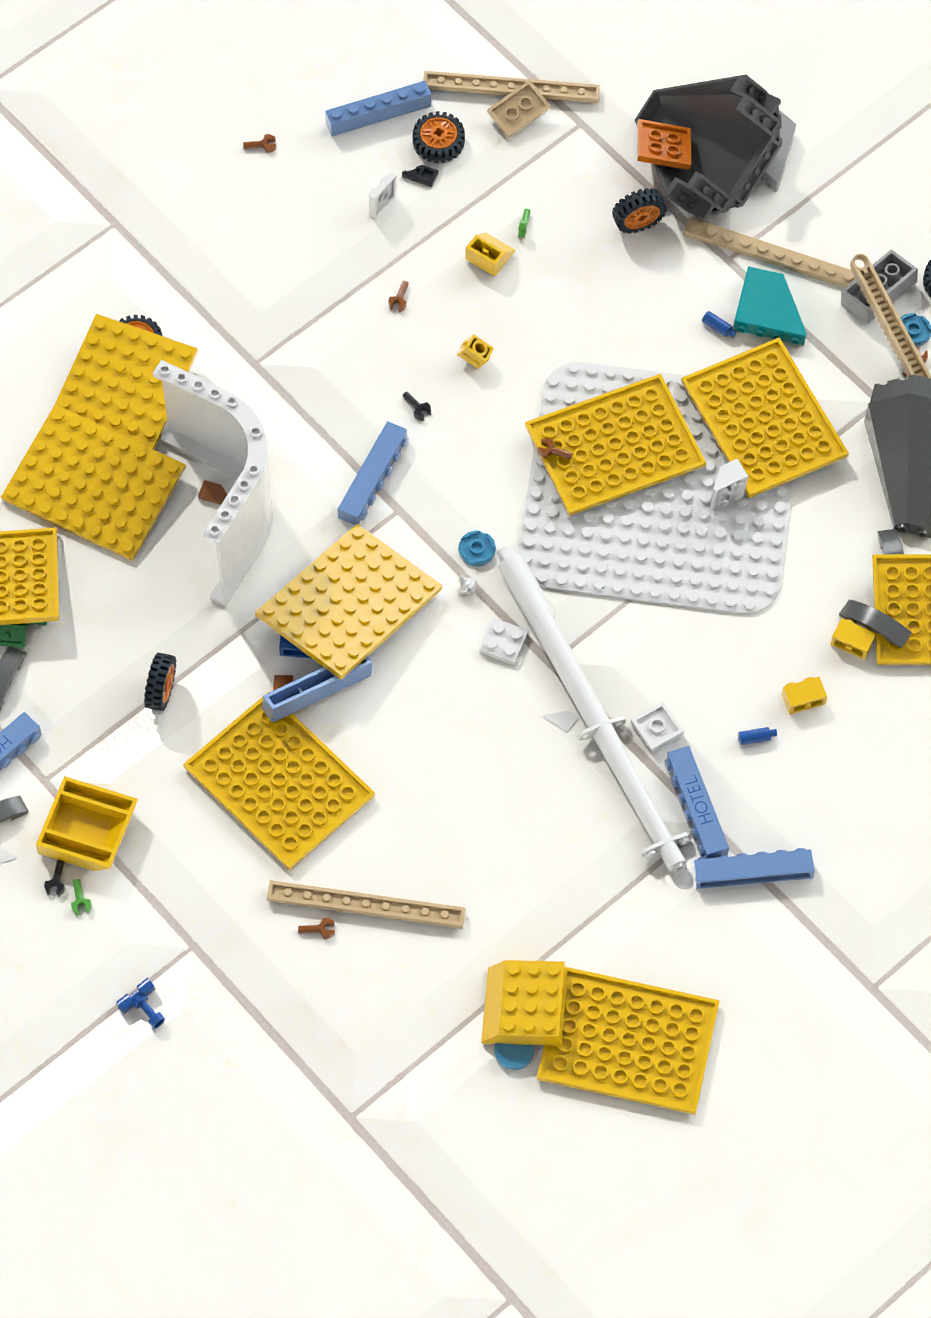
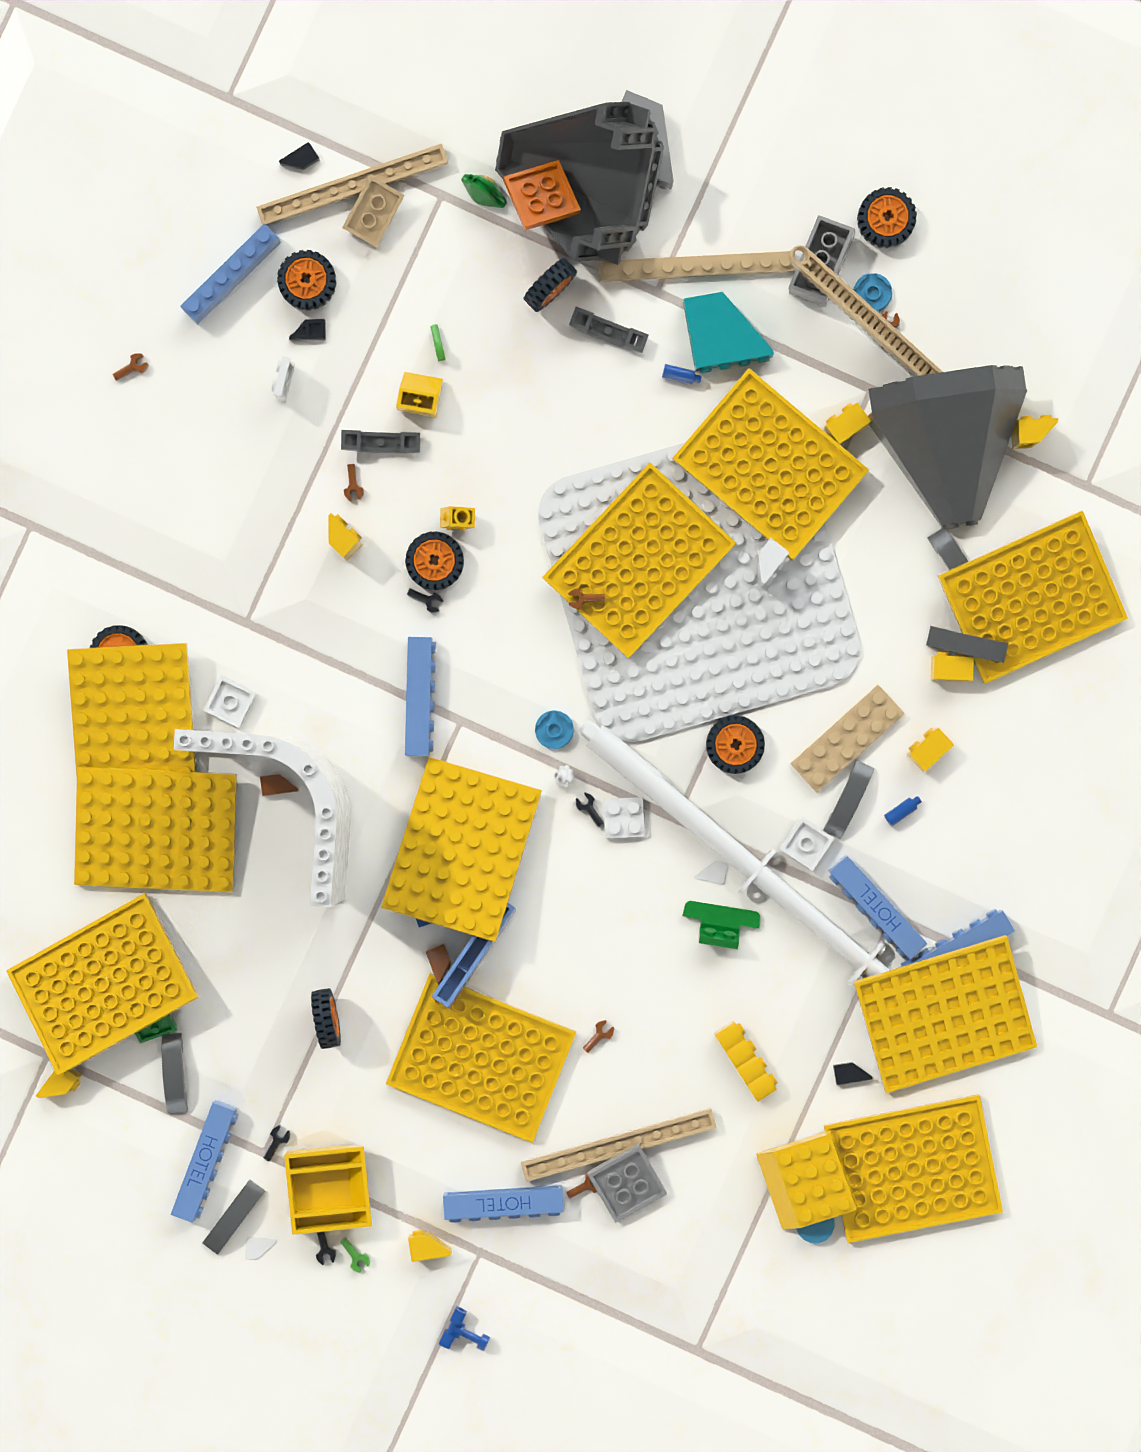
camera: 25 degrees left, 25 degrees up
none -> black bar [263,1125,290,1162]
none -> black tile [278,142,320,170]
none -> yellow slope [328,513,363,561]
none -> dark grey slope [341,430,420,453]
none -> wheel [405,531,464,590]
none -> yellow slope [408,1229,452,1262]
none -> medium blue brick [443,1185,564,1223]
none -> green hat [461,174,507,208]
none -> dark grey slope [569,306,649,353]
none -> black bar [576,792,604,827]
none -> dark orange bar [583,1020,614,1053]
none -> light grey plate [587,1143,667,1223]
none -> green plate [682,901,760,950]
none -> wheel [706,715,765,774]
none -> yellow brick [714,1021,778,1102]
none -> tan plate [790,684,905,793]
none -> dark grey slope [823,760,875,839]
none -> yellow brick [824,402,871,445]
none -> black tile [833,1062,873,1085]
none -> yellow plate [853,935,1037,1093]

